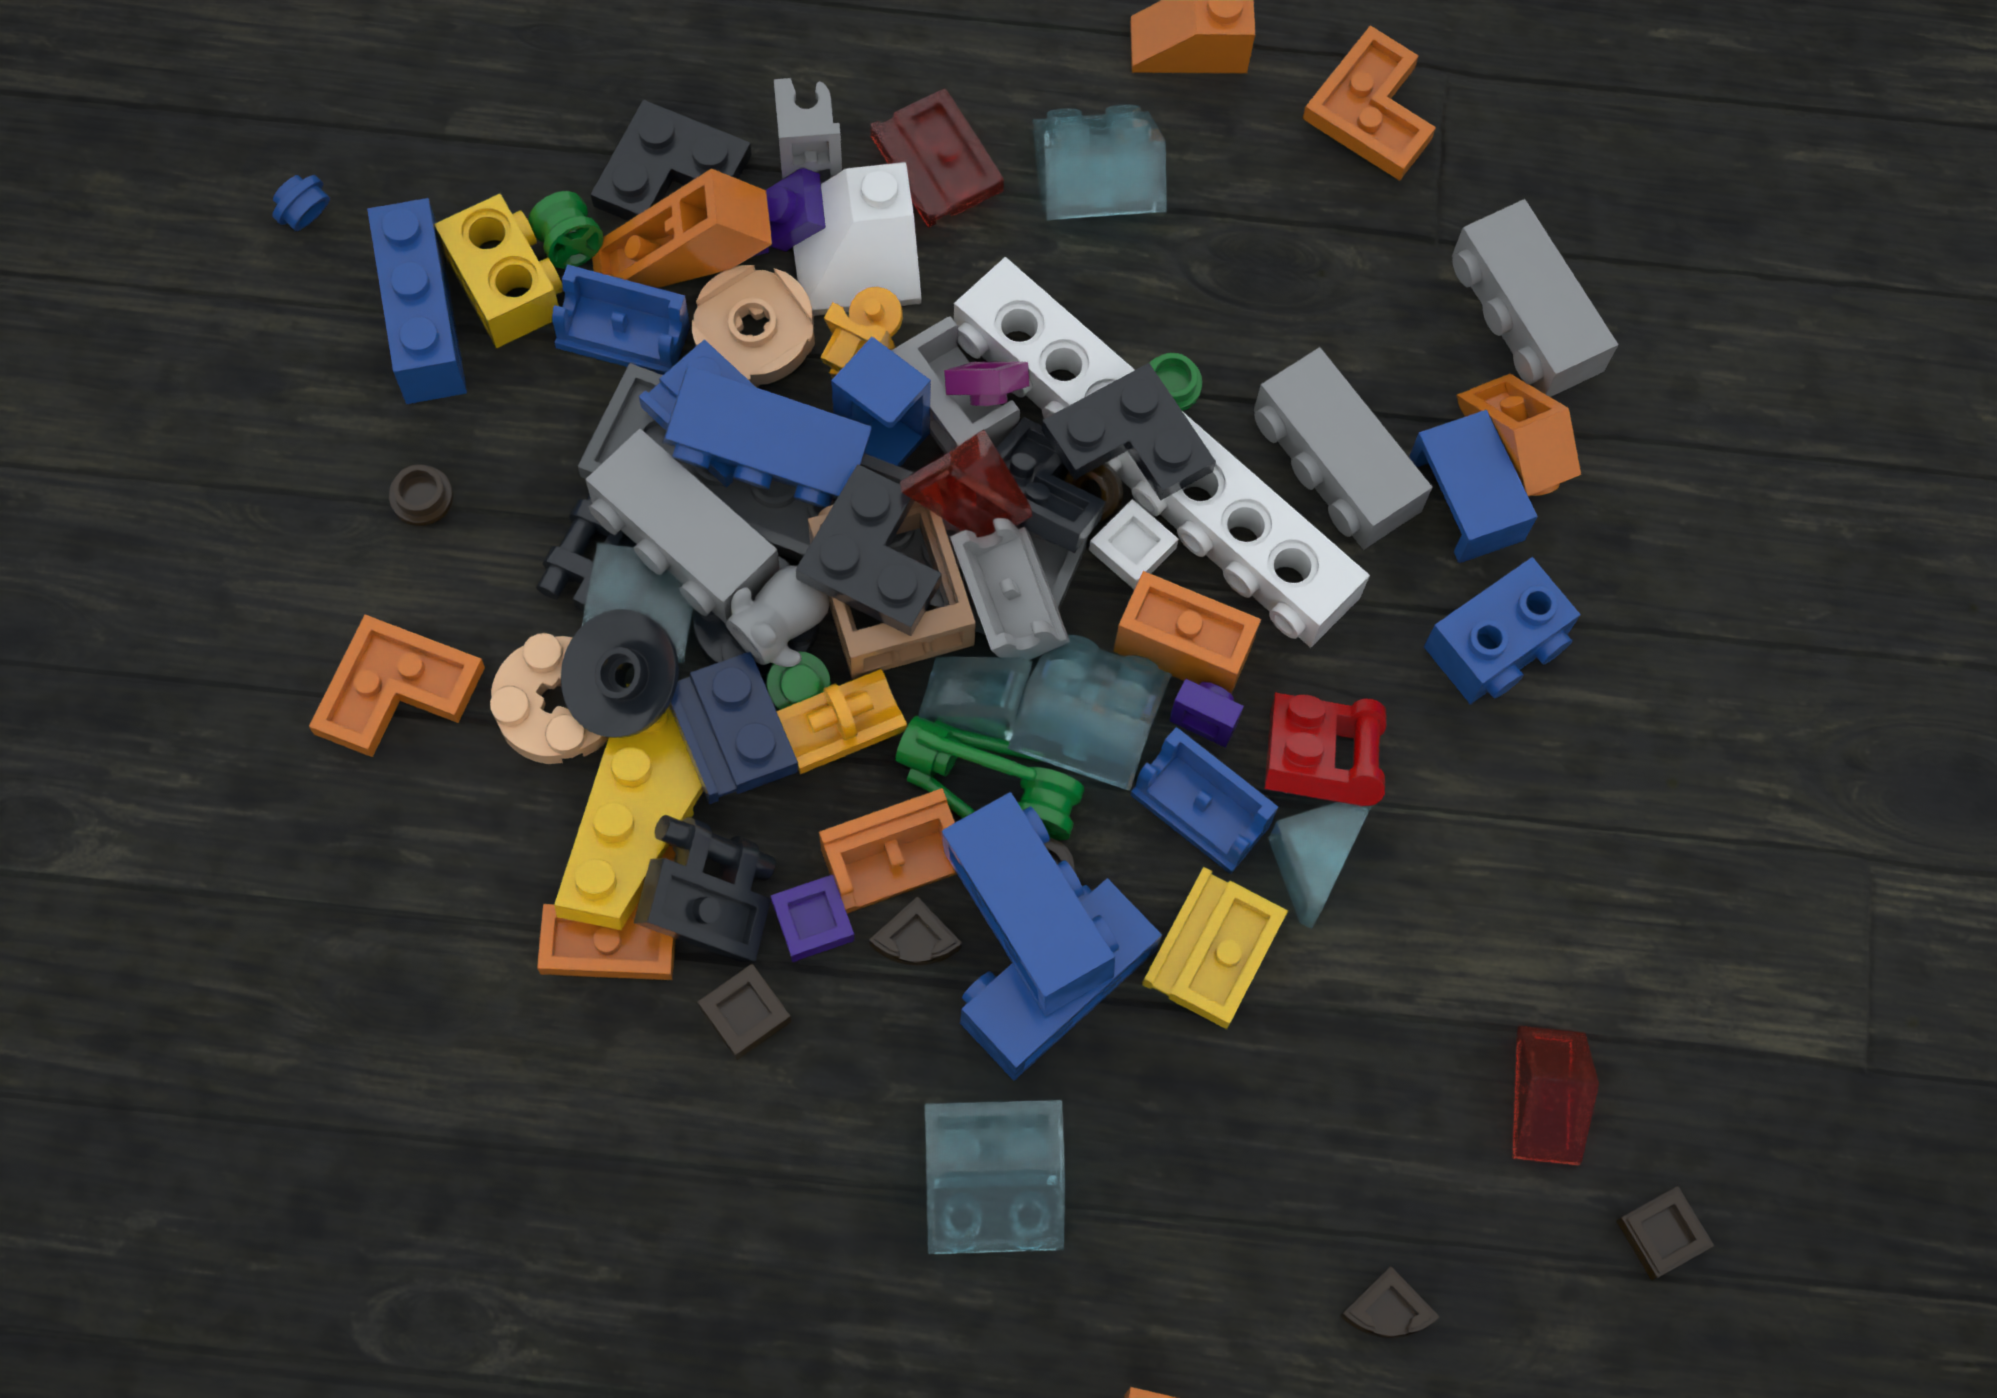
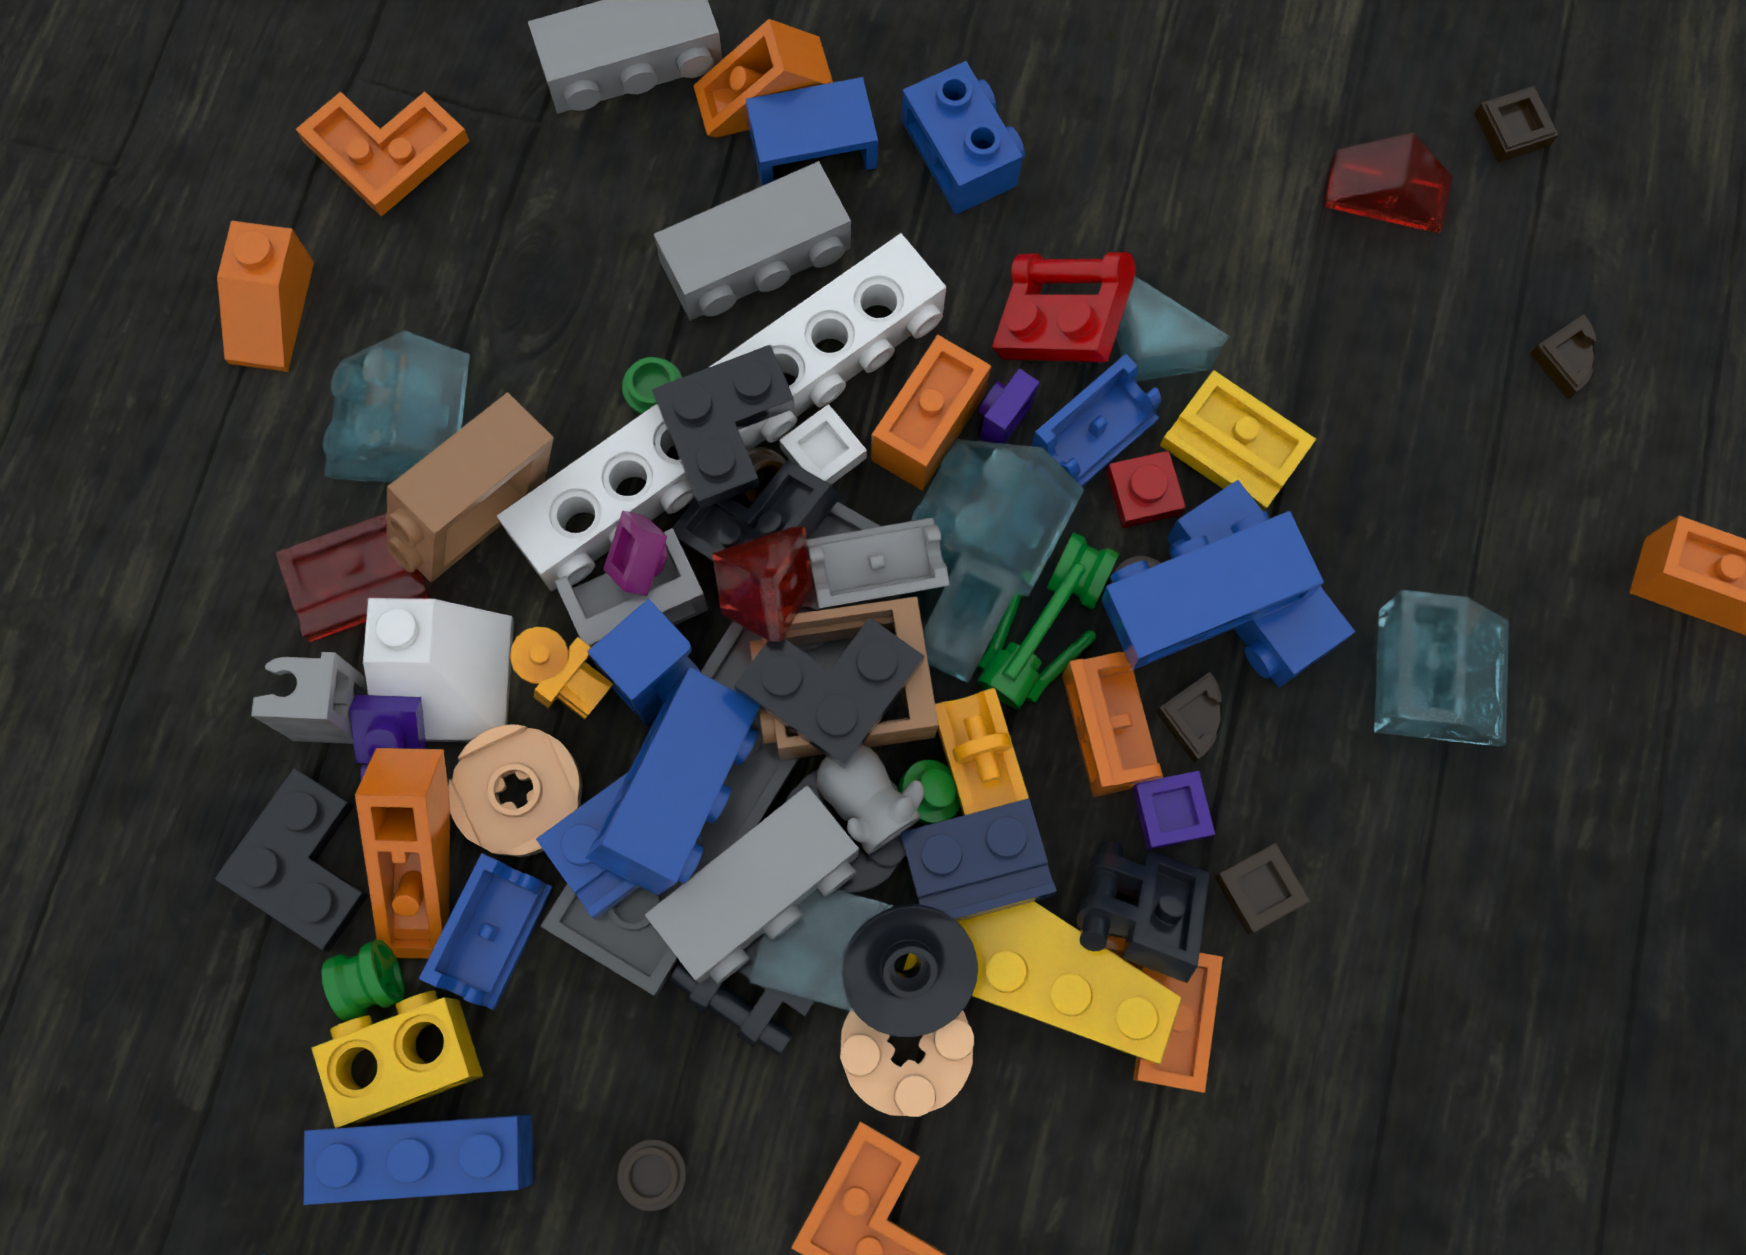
camera: 80 degrees left, 5 degrees up
none -> medium nougat window [386,392,554,583]
none -> red plate [1106,451,1186,529]

